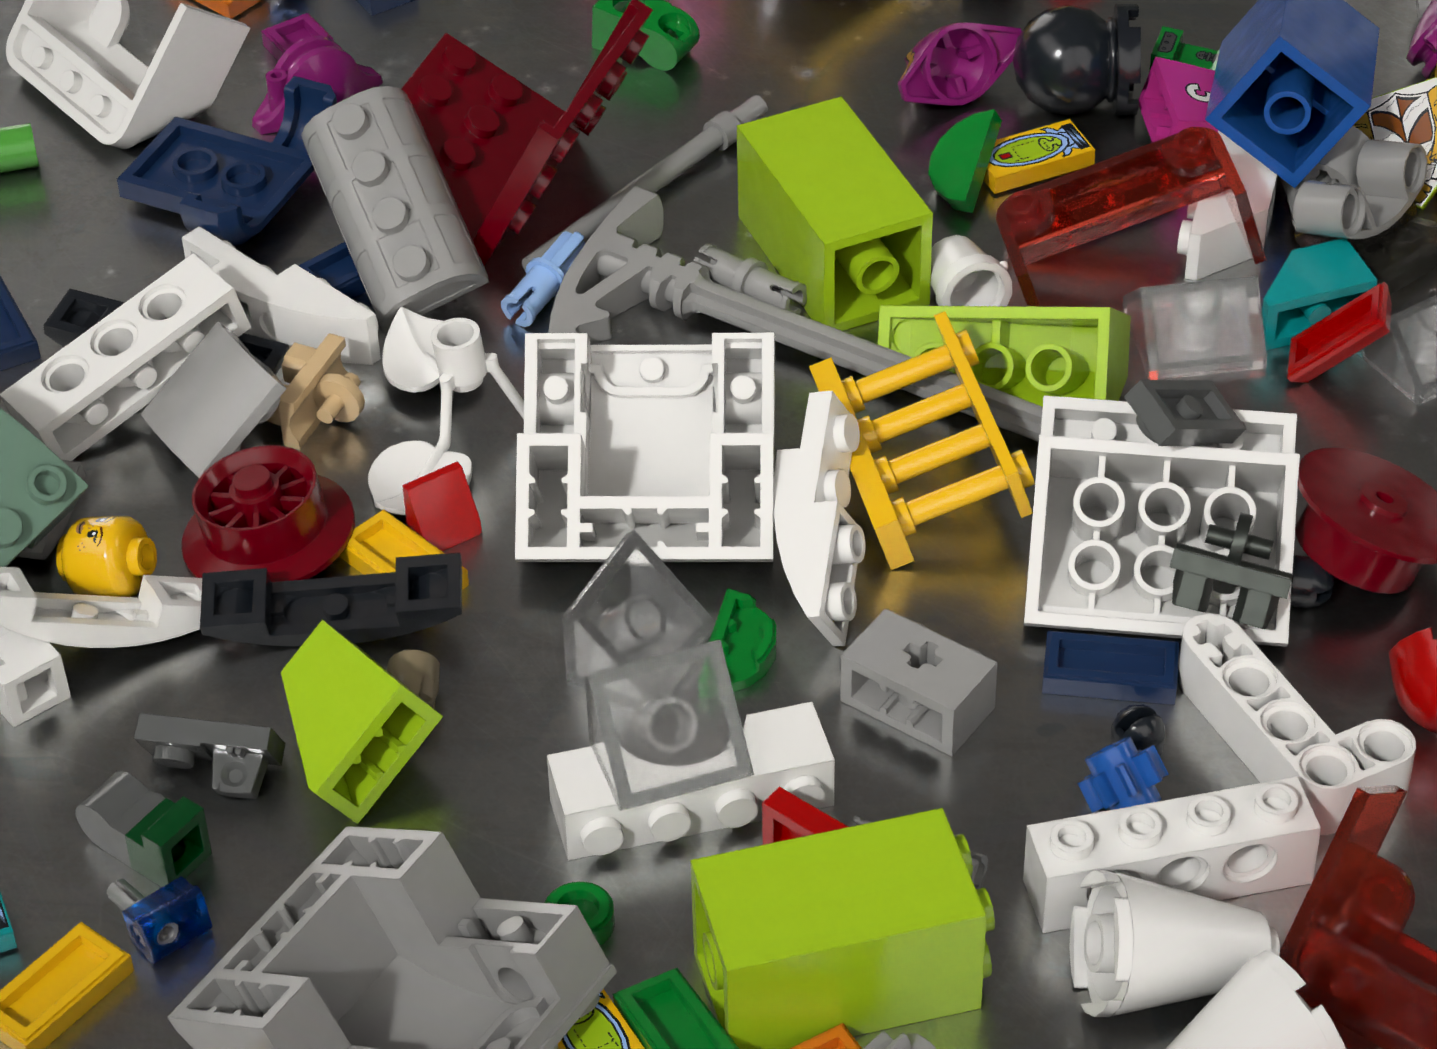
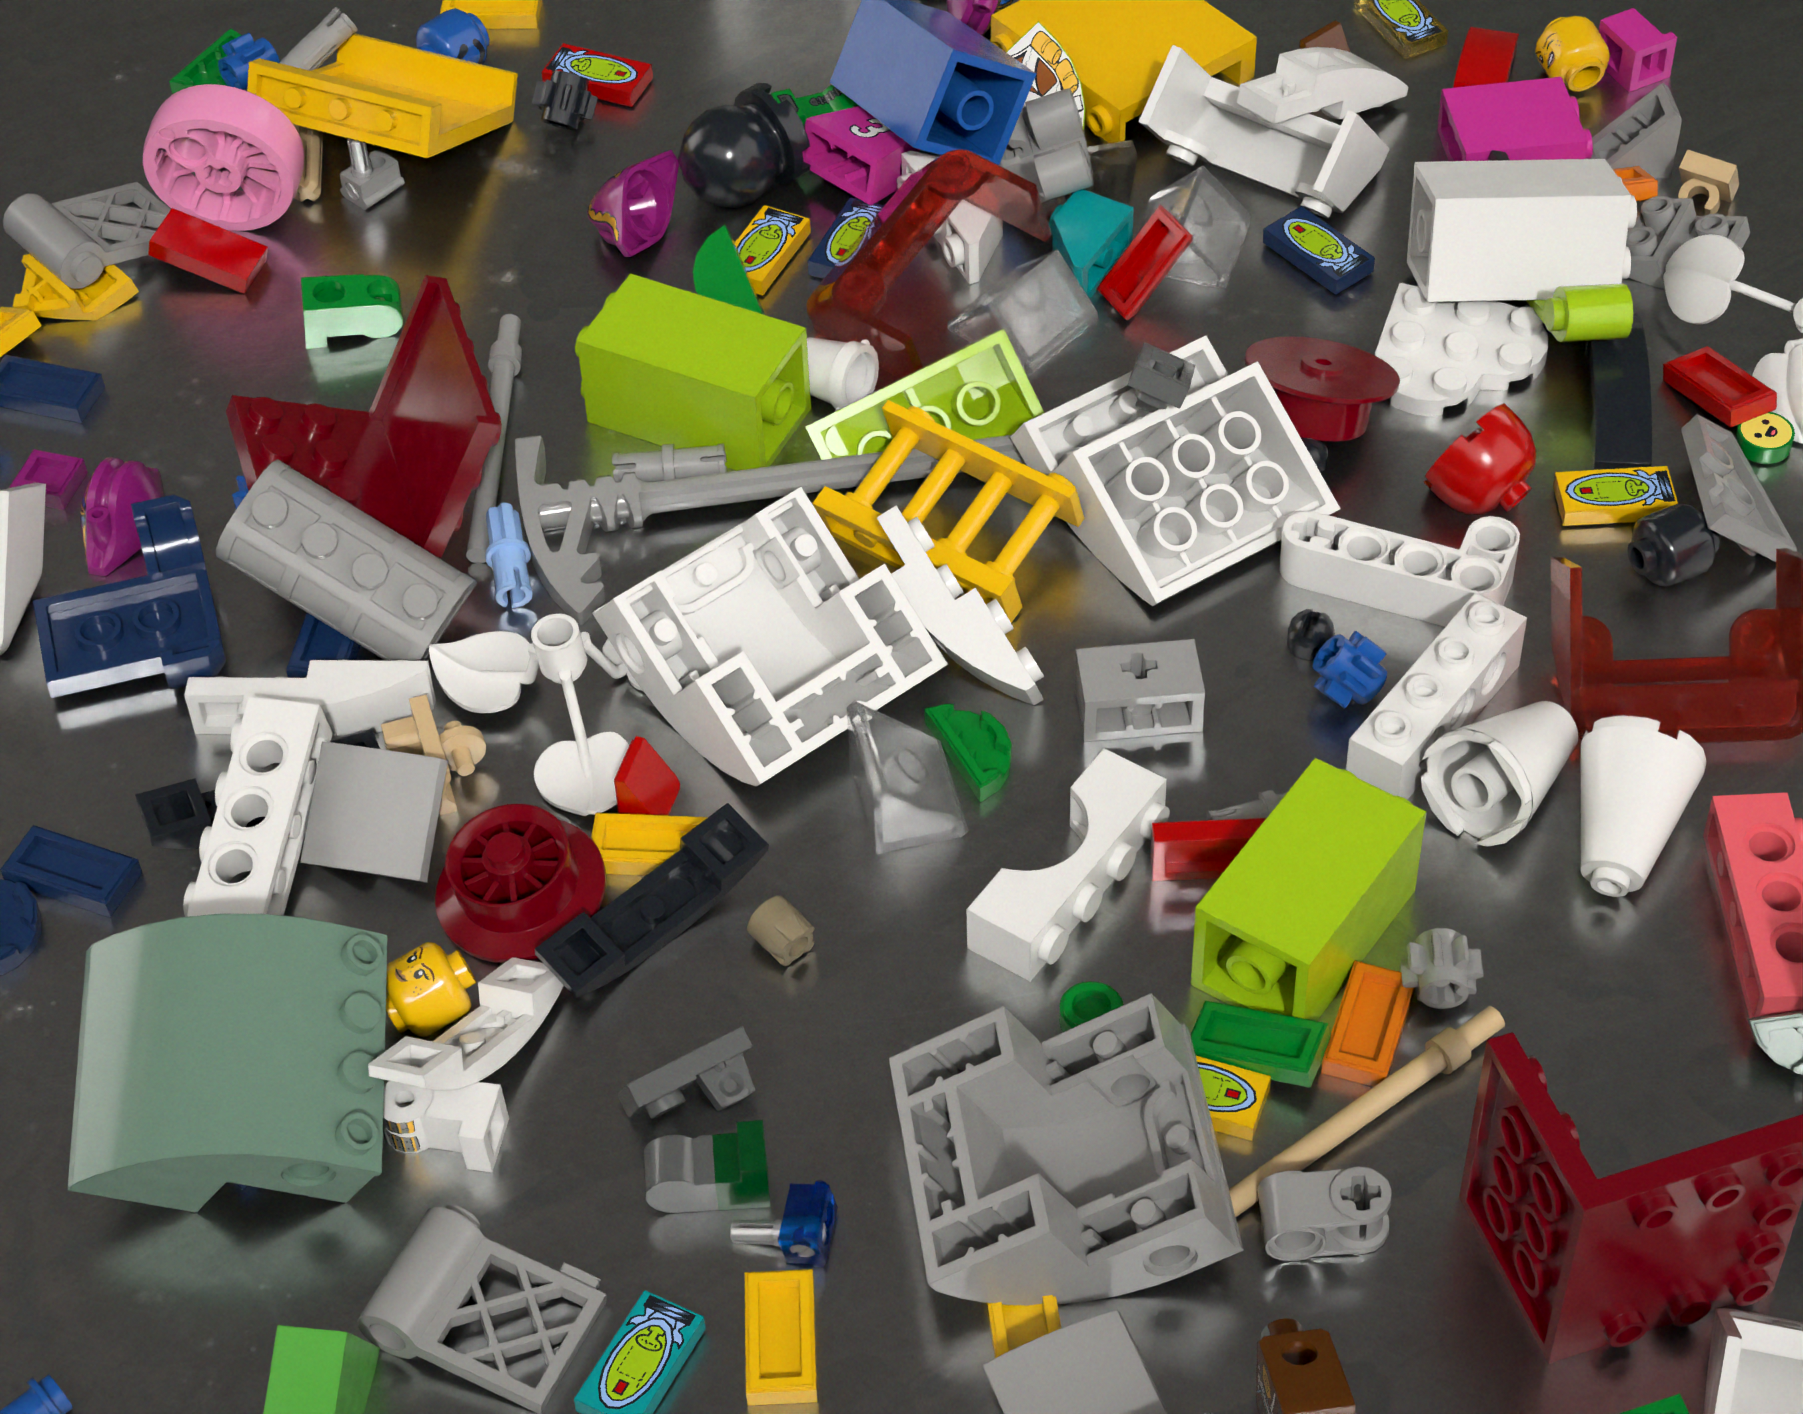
camera: 40 degrees left, 5 degrees up
lime slope [281,620,443,824] -> none
clear slope [585,640,754,811] -> none
dark blue tile [1042,631,1179,705] -> none
pearl dark grey hips [1169,512,1293,629] -> none

